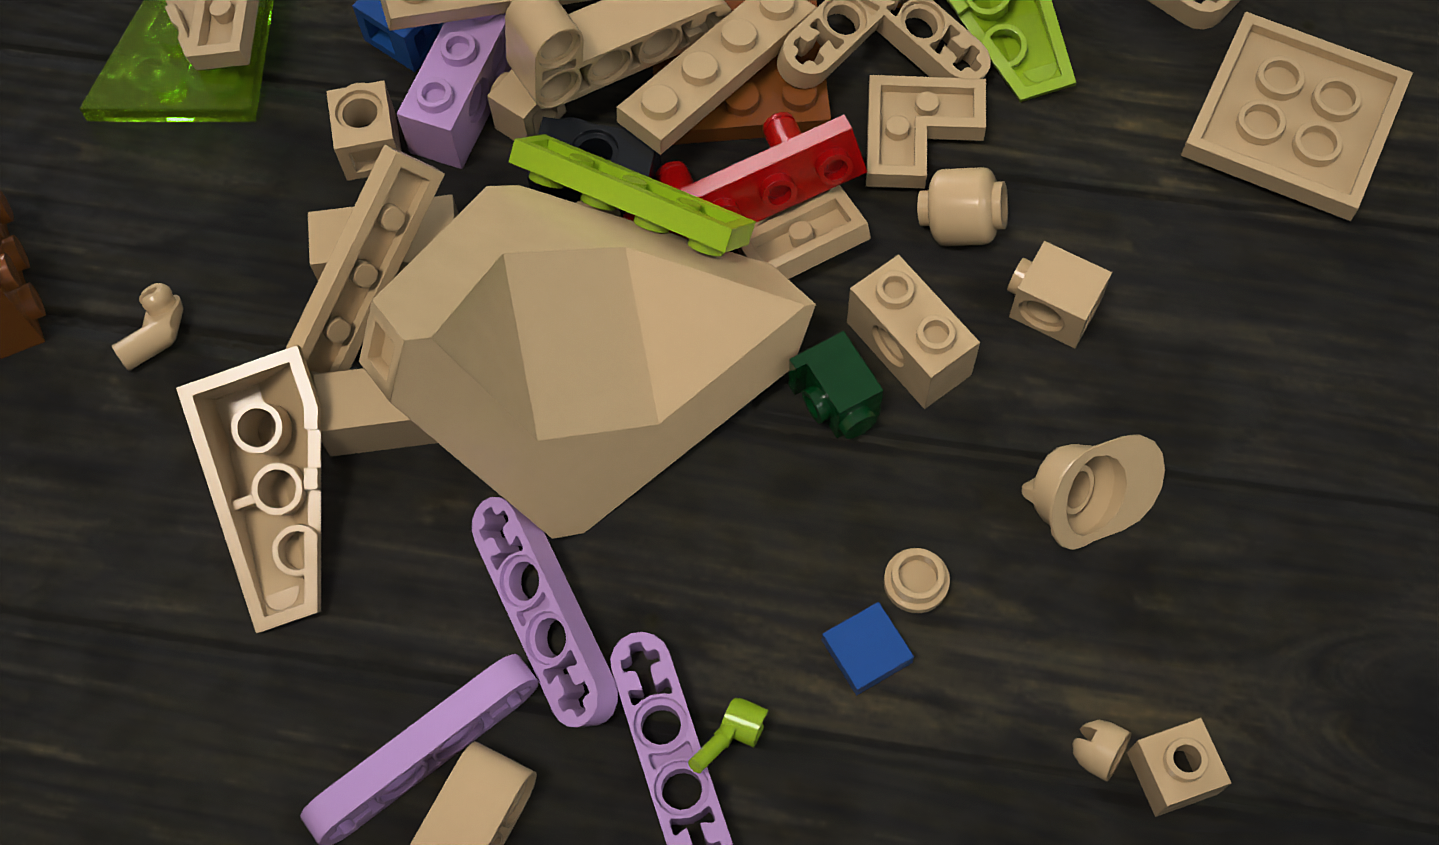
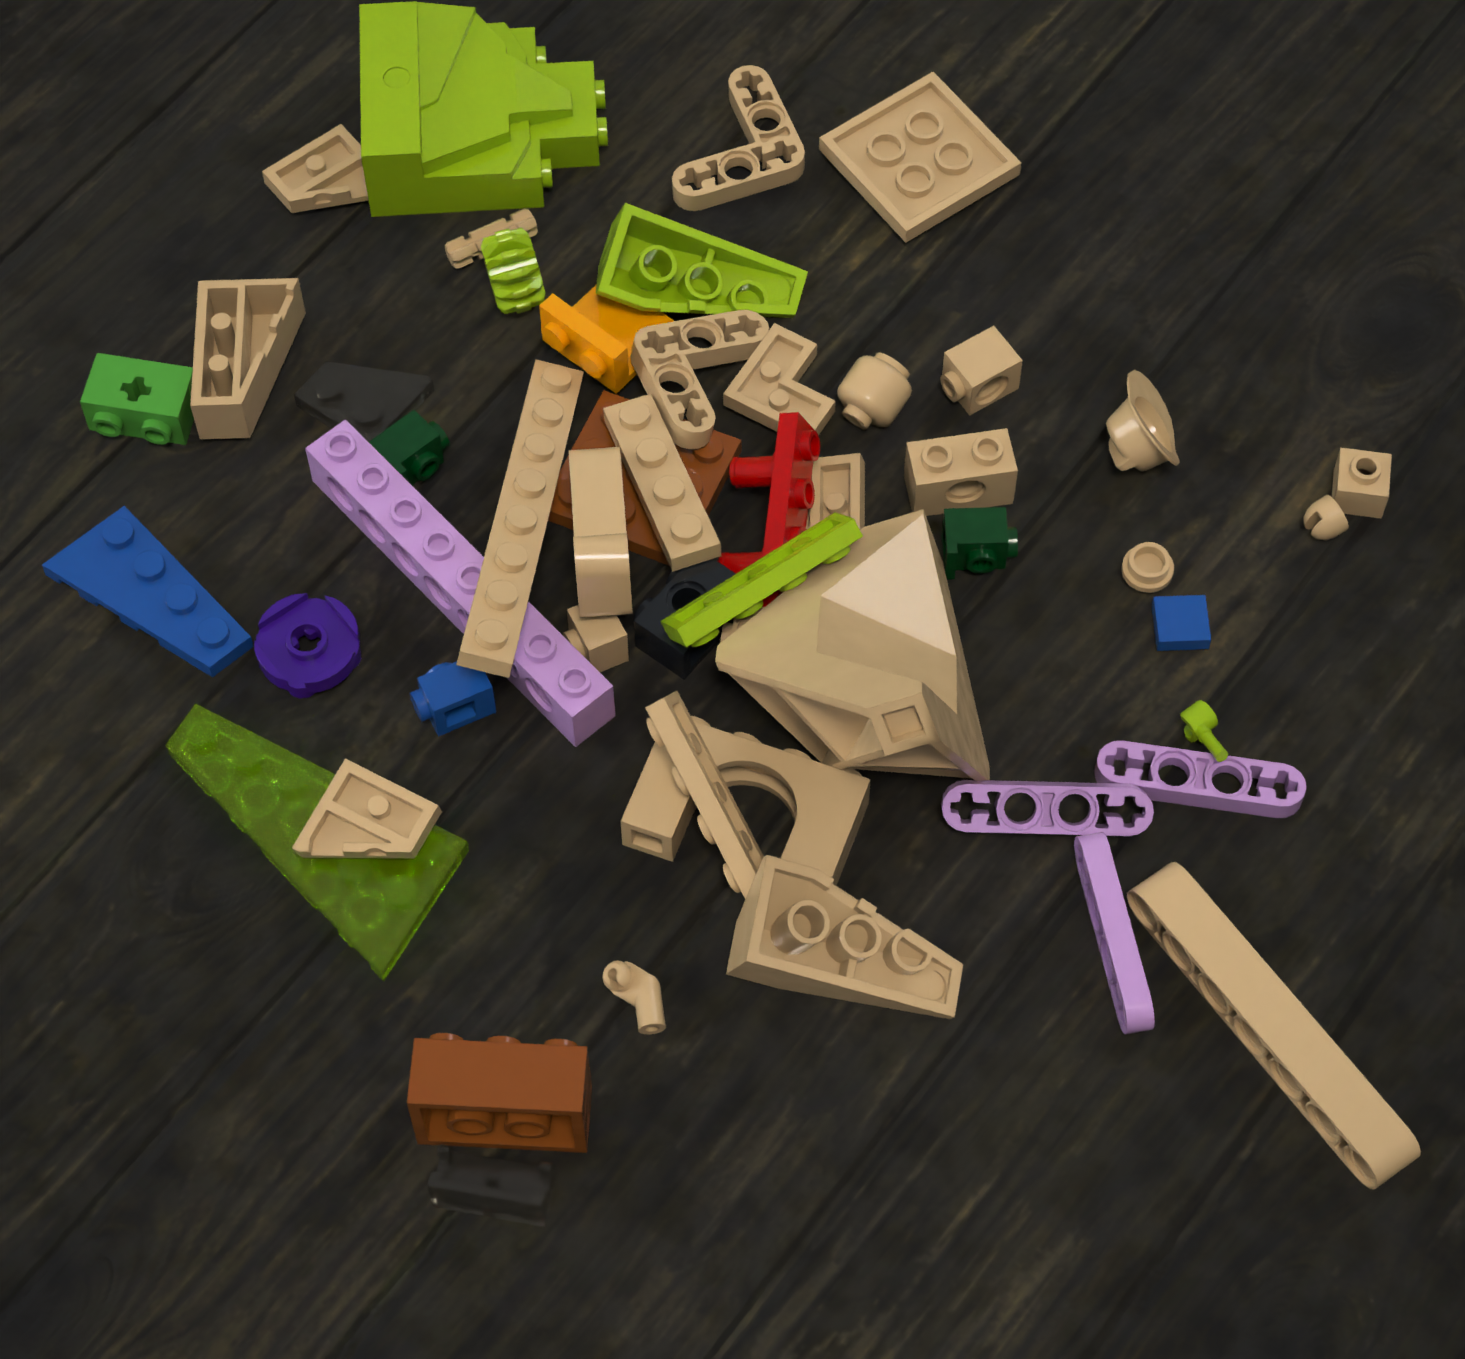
camera: 65 degrees left, 5 degrees down
tan brick [326,81,402,181] -> none

